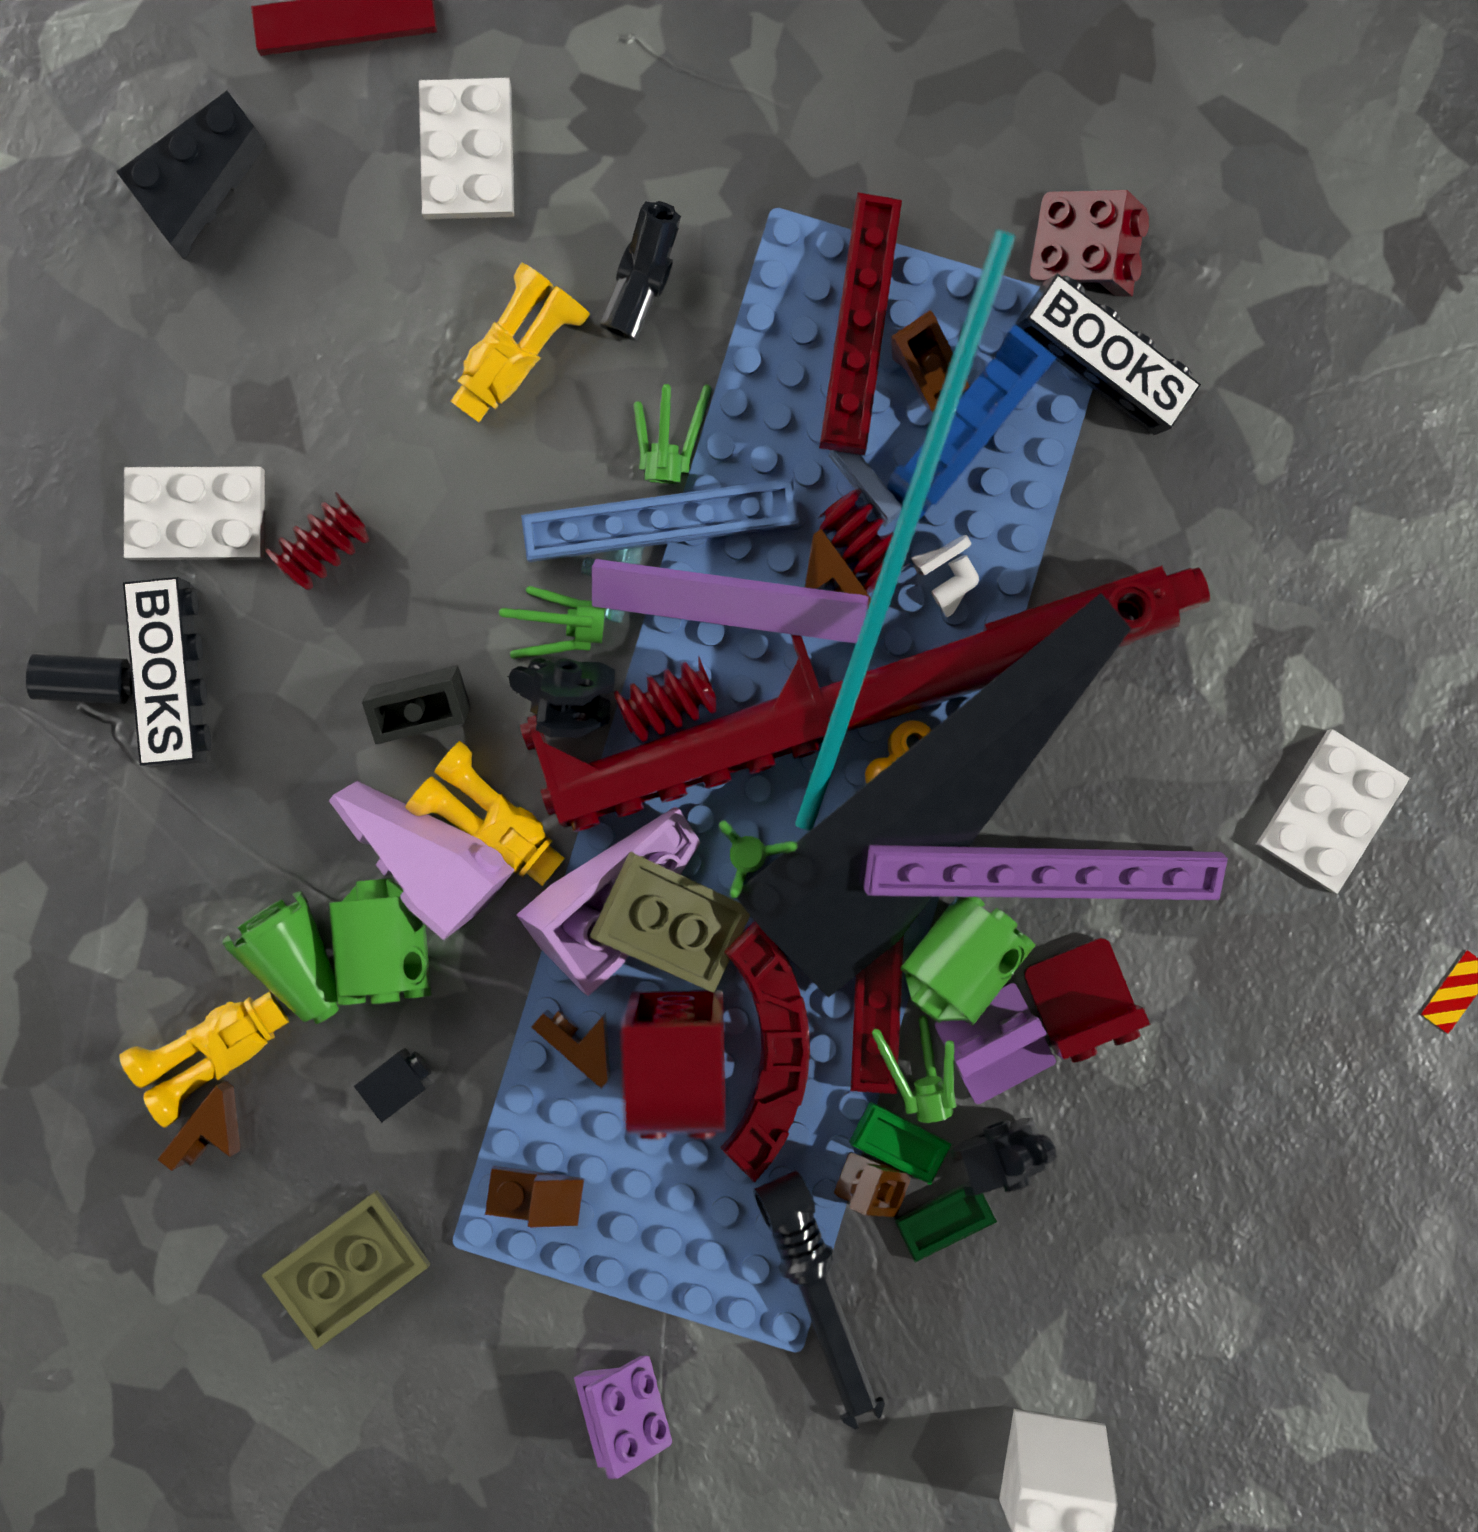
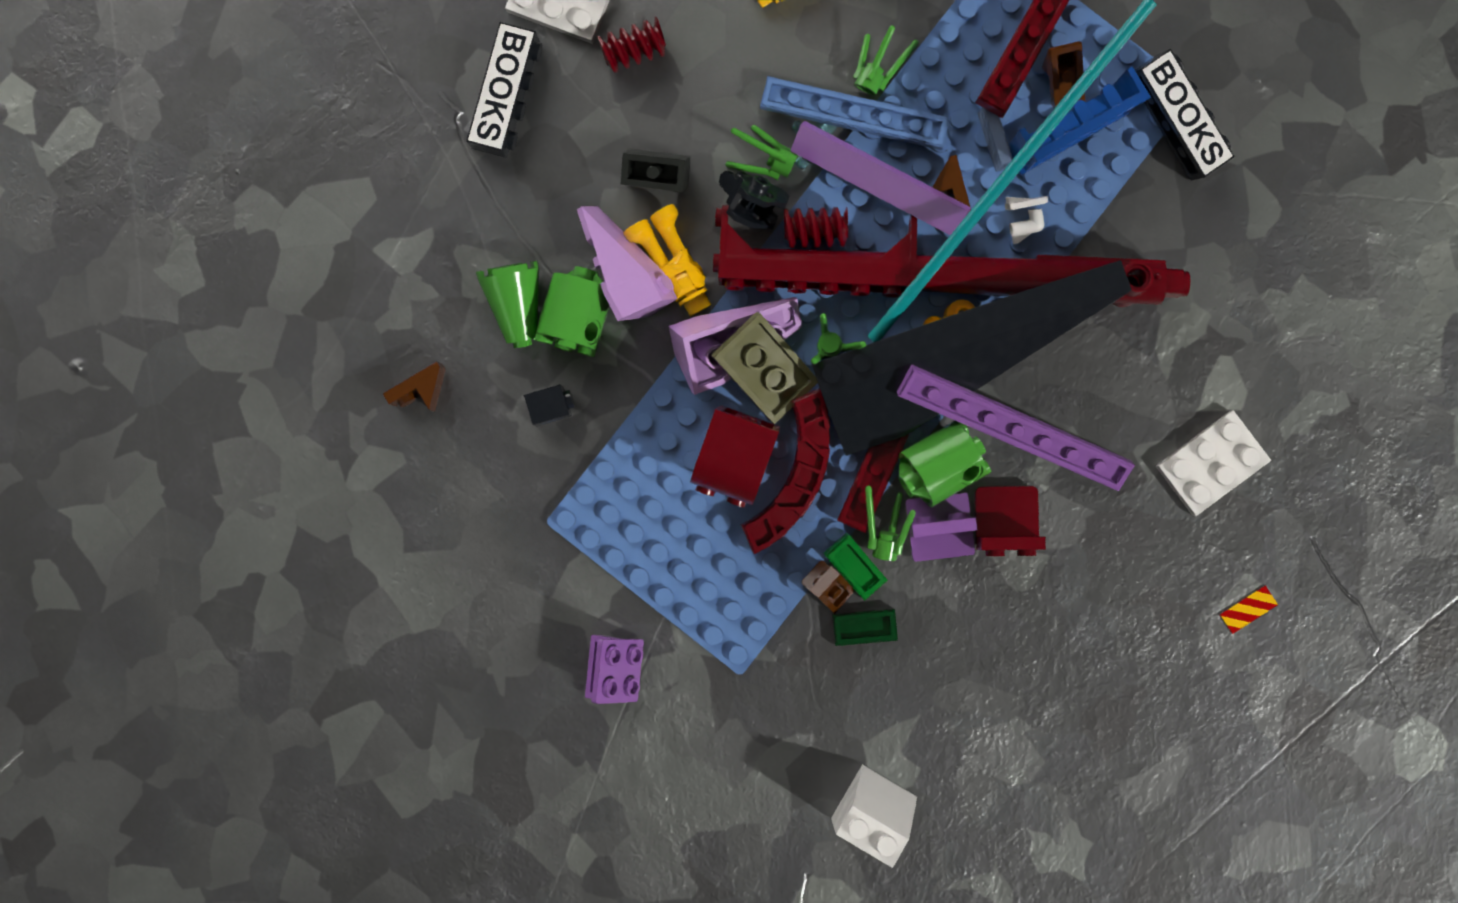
camera: 30 degrees right, 0 degrees up
black brick [26,654,133,704] -> none
yellow piece [119,991,289,1128] -> none
olive plate [262,1190,431,1351] -> none
reddish brown slope [485,1166,585,1228] -> none
reddish brown slope [531,1009,610,1089] -> none
black piece [753,1170,885,1430] -> none
dark red piece [818,488,910,593] -> none
black hinge [950,1117,1057,1196] -> none
bracket [1030,190,1149,297] -> none

